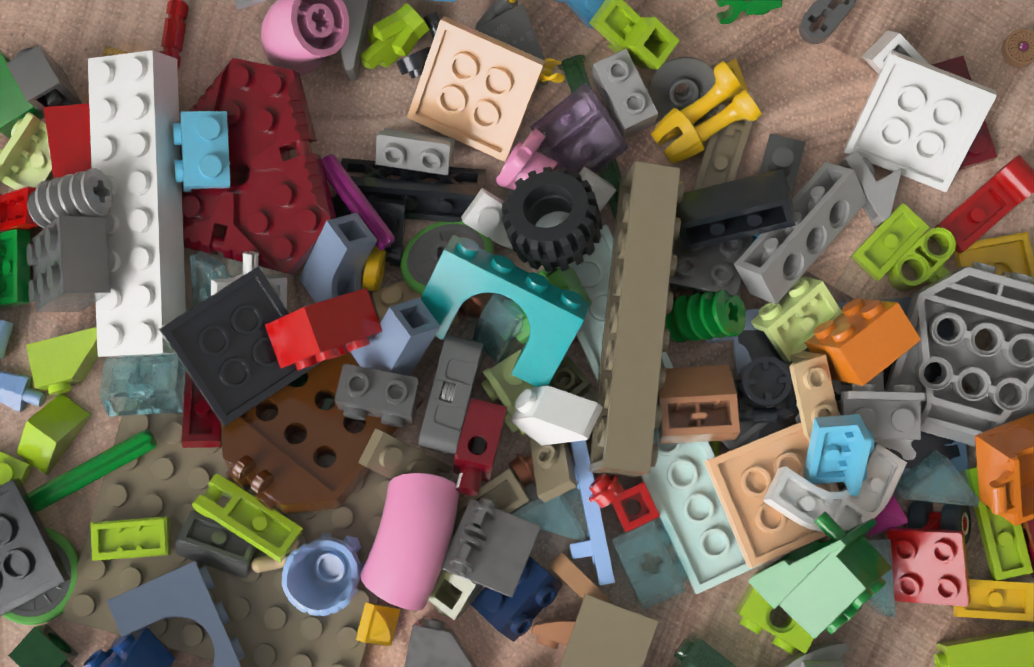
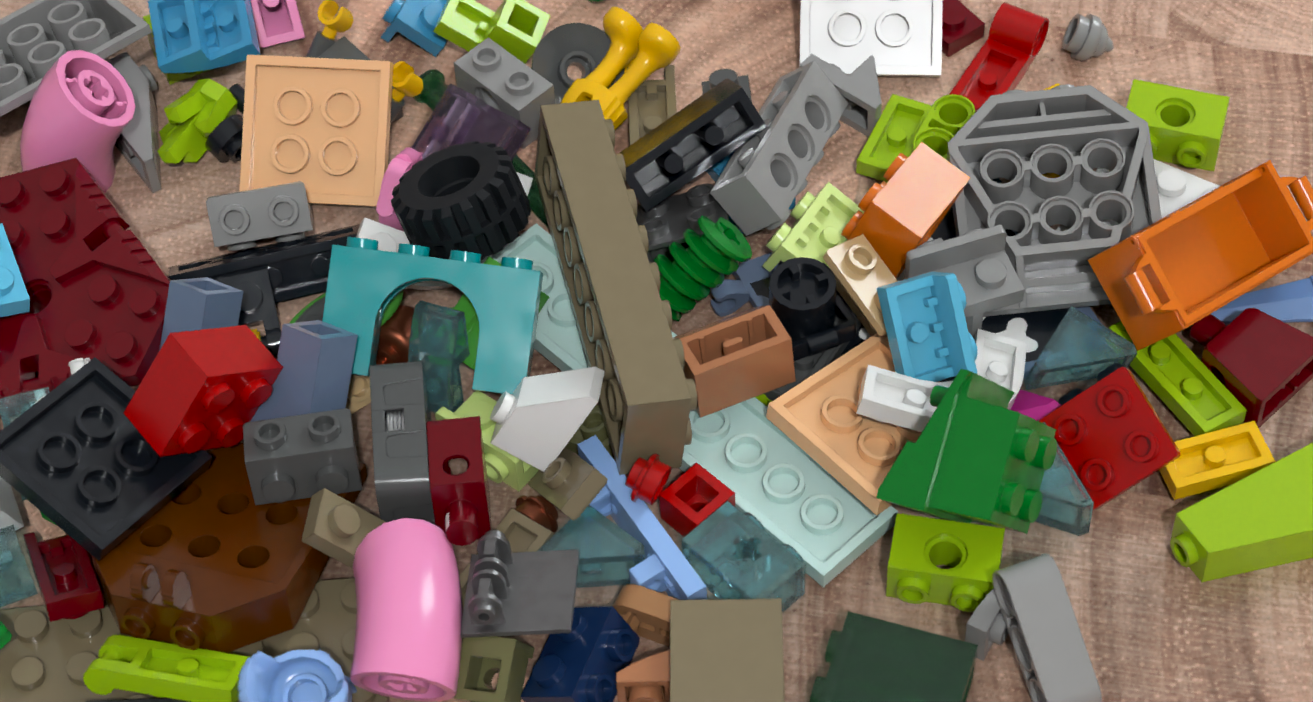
camera: 20 degrees left, 30 degrees down
magenta axle [322,154,395,250] -> none

